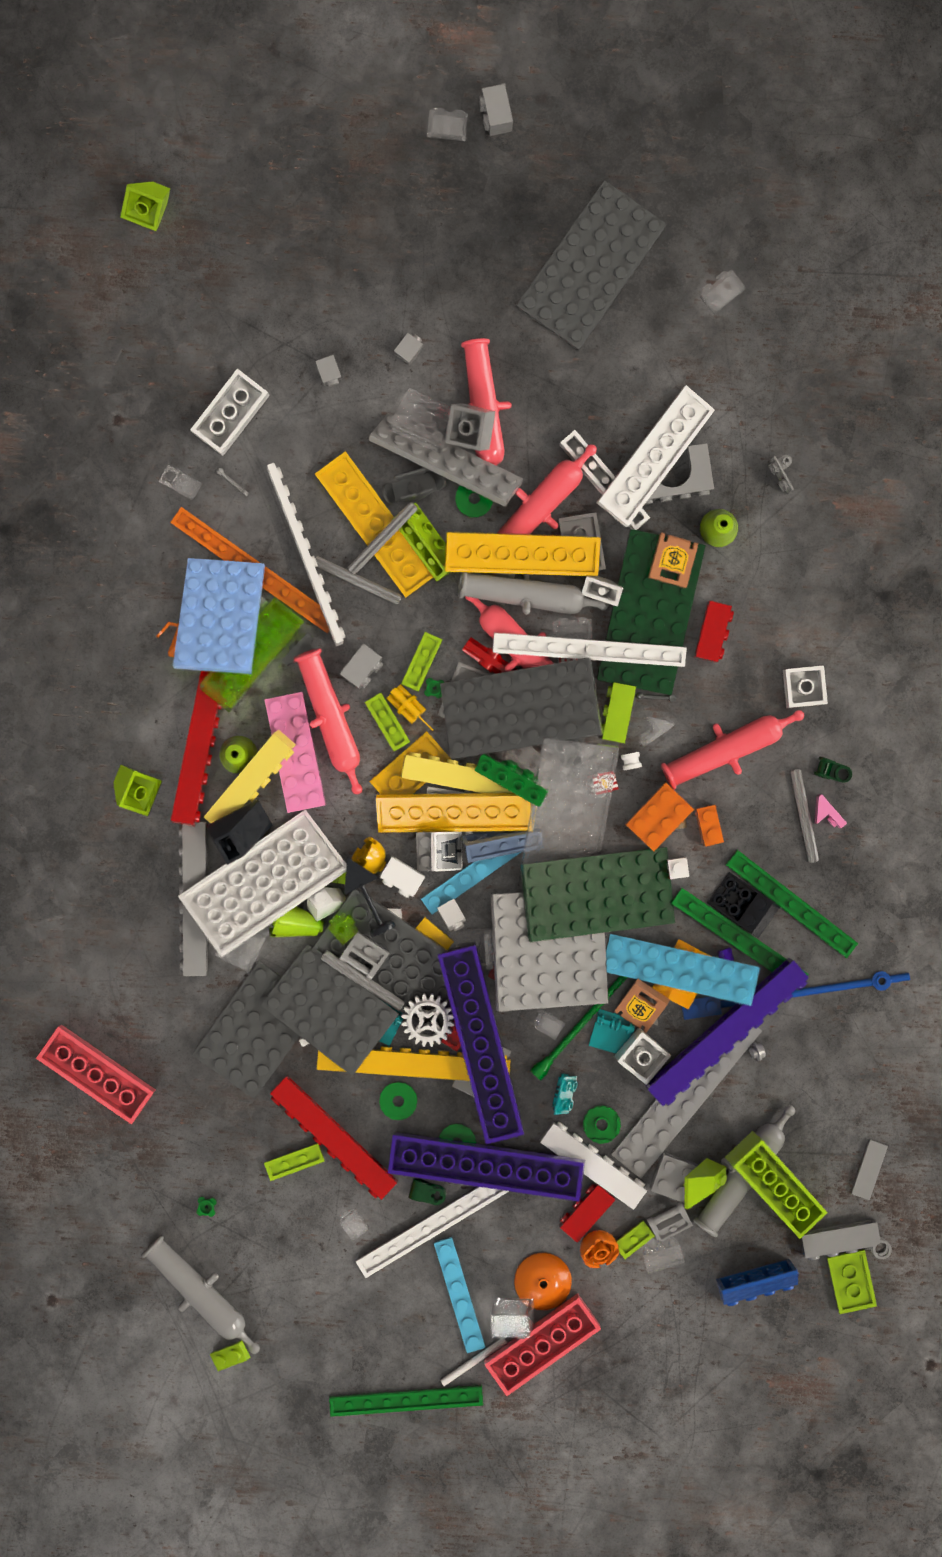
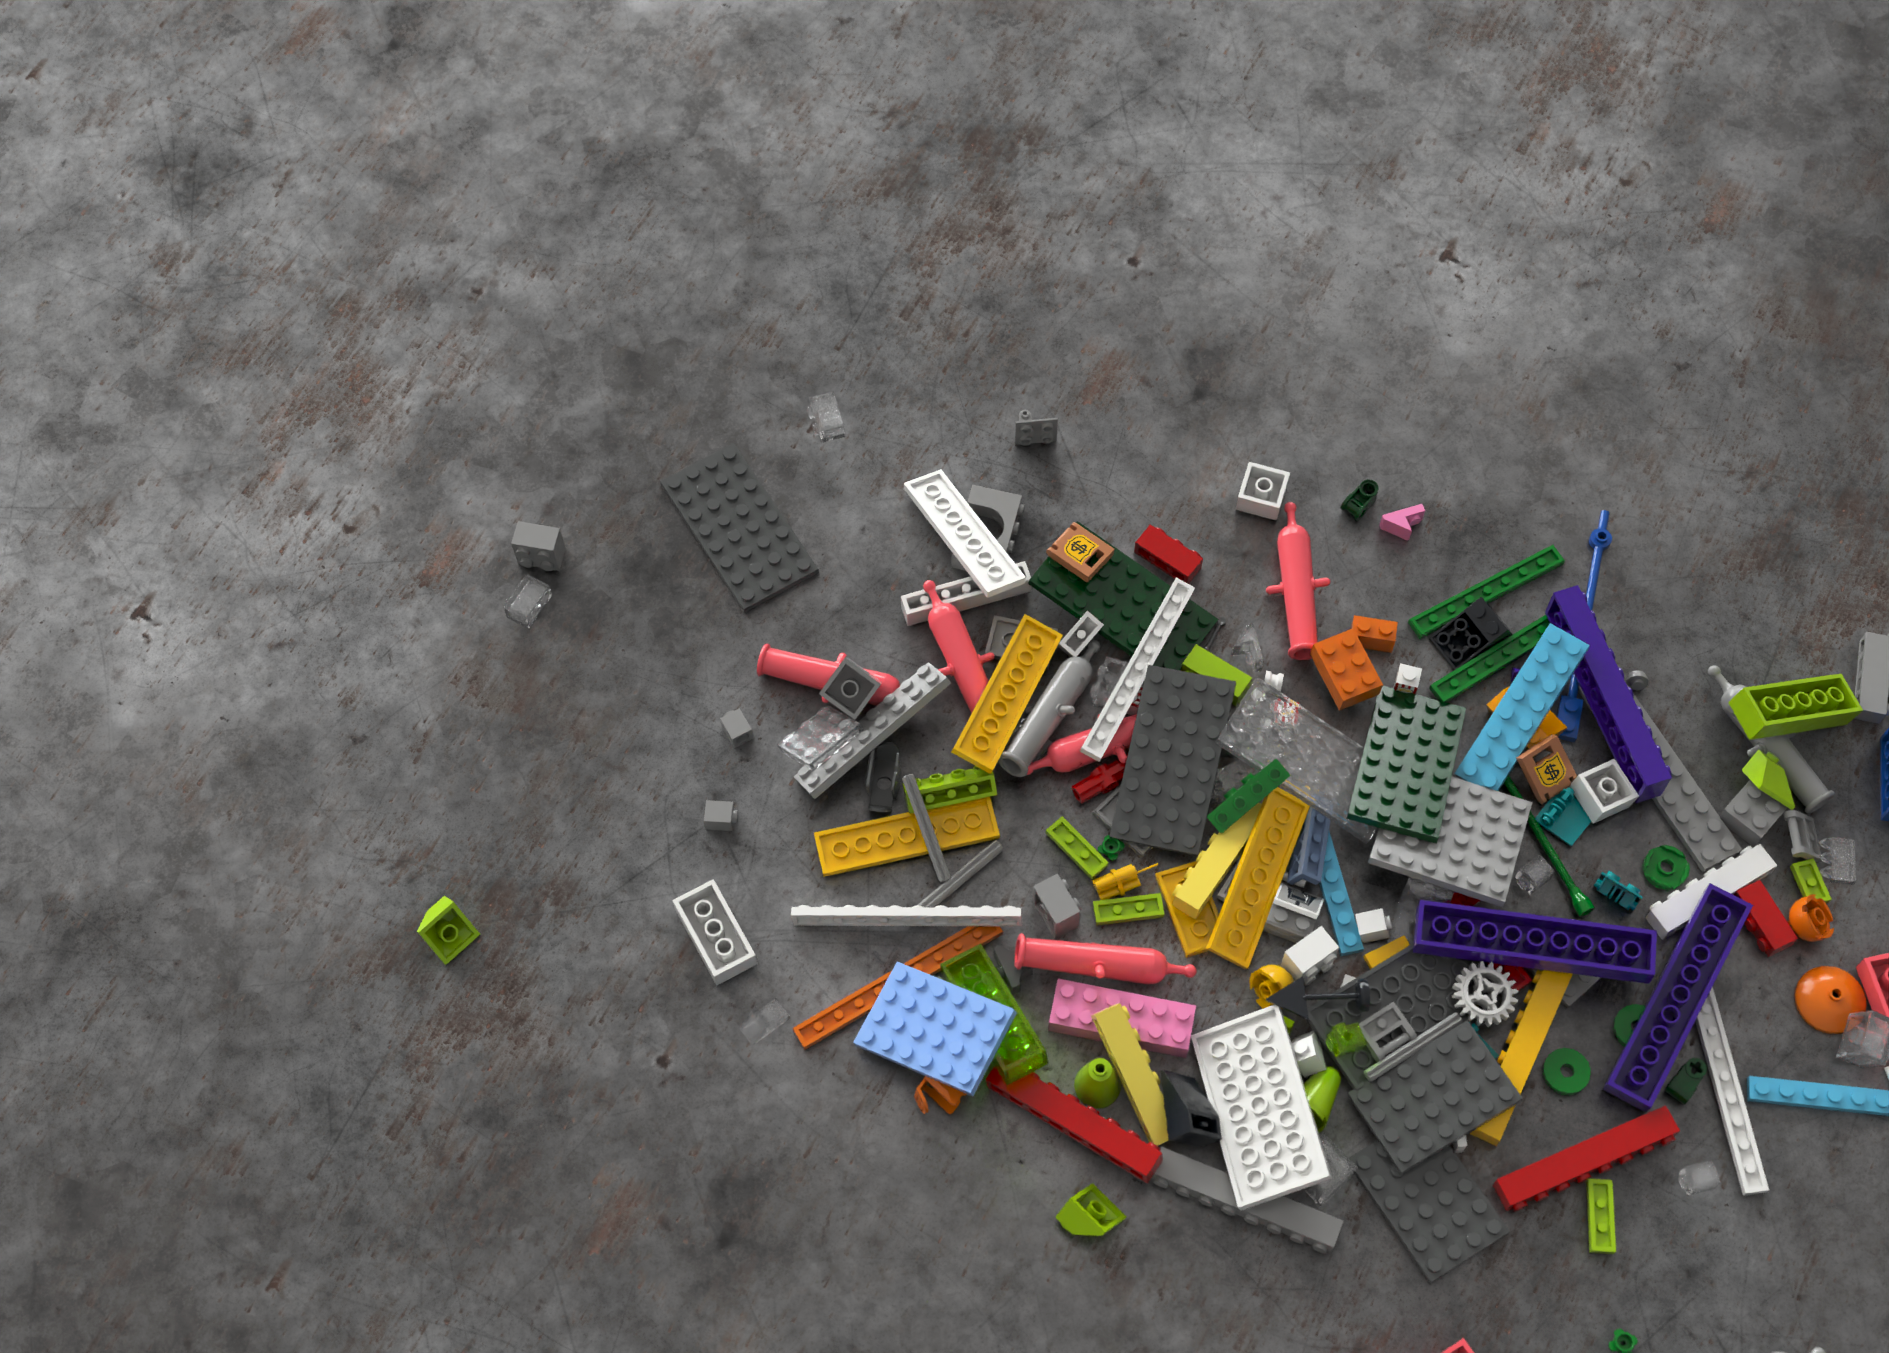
camera: 65 degrees left, 25 degrees down
light grey hinge [216,468,249,496] -> none
green tile [455,485,493,518] -> none
lime cone [700,509,738,547] -> none
light grey axle [790,769,819,863] -> none
light grey tile [851,1139,888,1200] -> none

